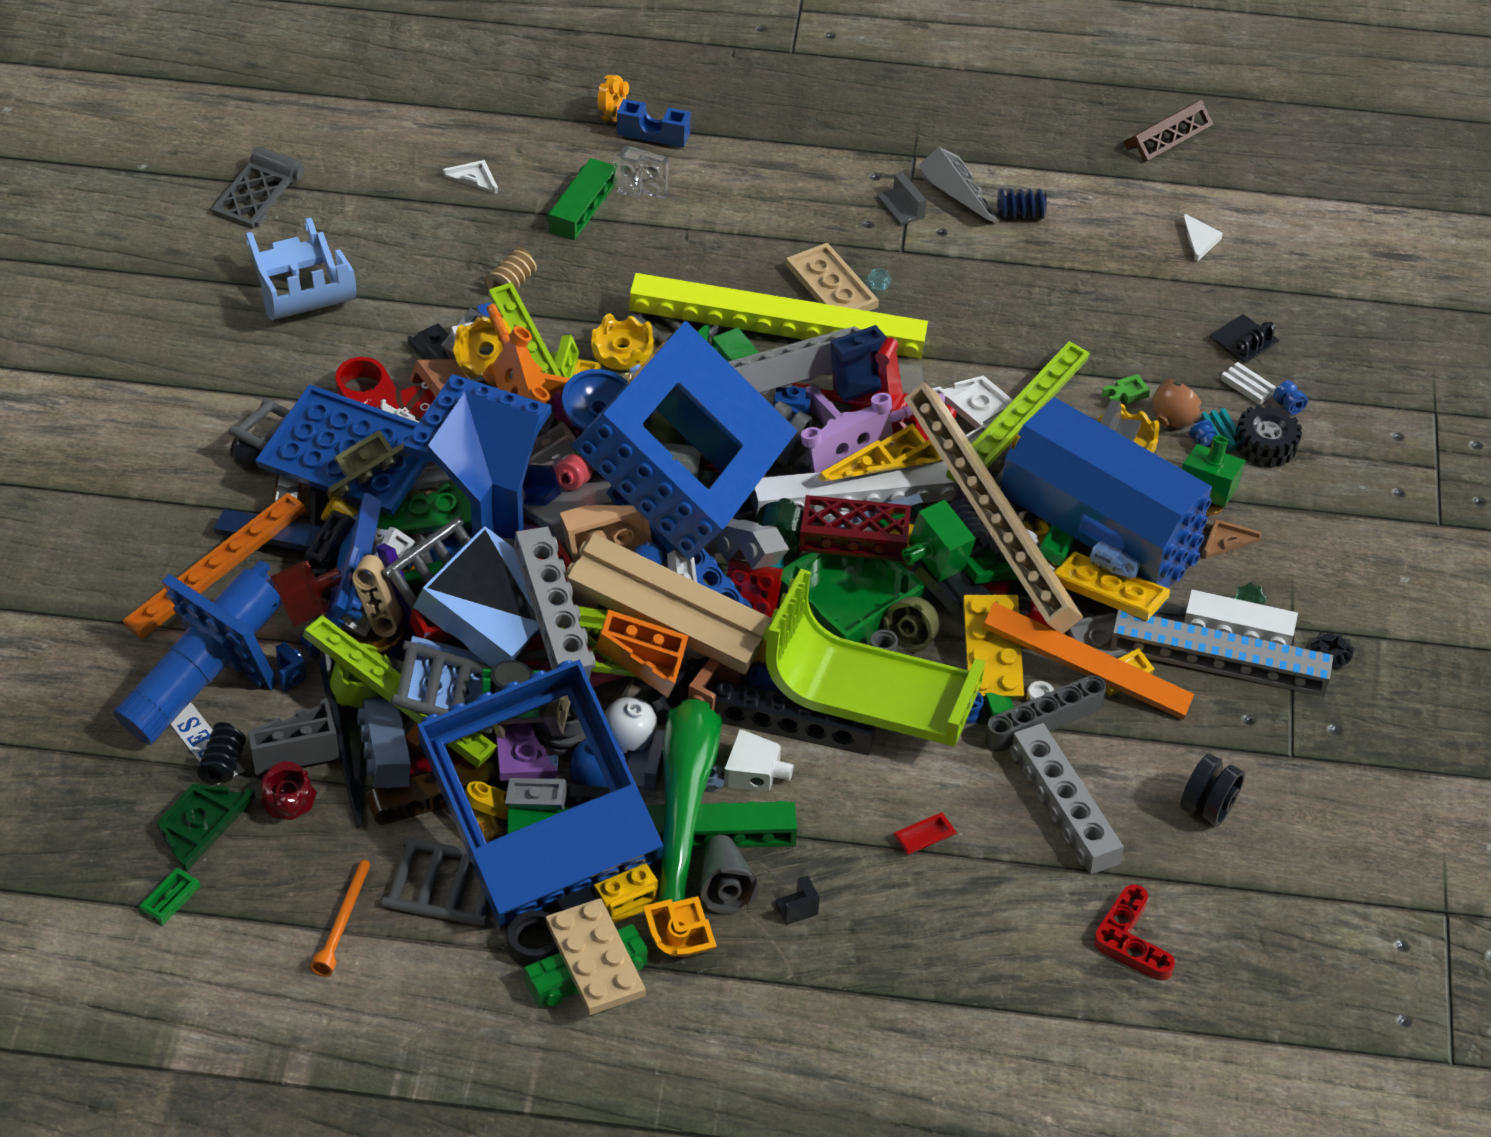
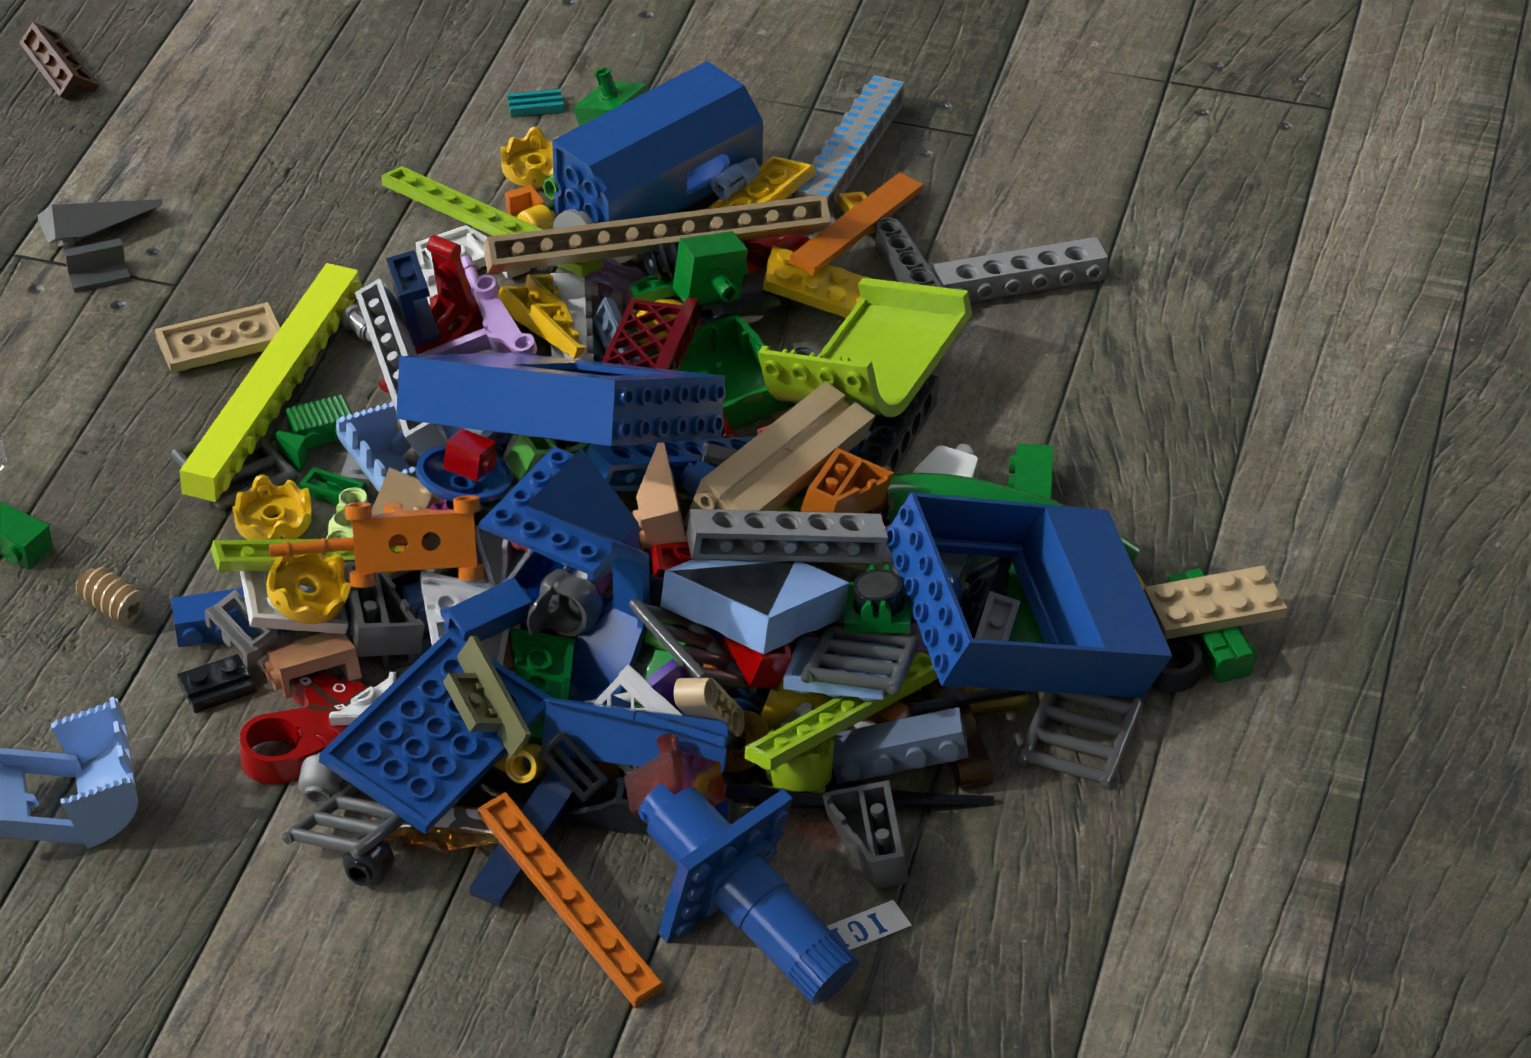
camera: 80 degrees left, 5 degrees down
green tile [138,868,201,926] -> none
dark green wing [157,784,256,872] -> none
black piece [197,722,246,784] -> none
dark red piece [260,761,317,820] -> none
orange piece [310,860,370,977] -> none
light orange brick [643,896,717,957] -> none
dark grey cone [700,835,759,914] -> none
black panel [776,876,820,925] -> none
clear light blue plate [867,268,891,291] -> none
olive cylinder [883,597,939,652] -> none
red tile [893,812,957,855] -> none
dark blue piece [997,188,1047,219] -> none
white tile [1026,681,1054,701] -> none
red beam [1094,884,1175,981] -> none
dark grey panel [1100,400,1141,442] -> none
bright green plate [1102,374,1150,405] -> none
nougat cylinder [1152,379,1204,428] -> none
black wheel [1180,753,1245,826] -> none
white tile [1183,214,1223,262] -> none
white brick [1184,590,1298,646] -> none
blue bush [1189,420,1217,448] -> none
black hinge [1210,314,1279,363] -> none
white tile [1221,362,1277,405] -> none
black wheel [1234,404,1302,467] -> none
clear green piece [1234,582,1268,605] -> none
blue wheel [1273,380,1309,415] -> none
black gear [1310,631,1354,667] -> none
none -> red brick [443,428,497,482]

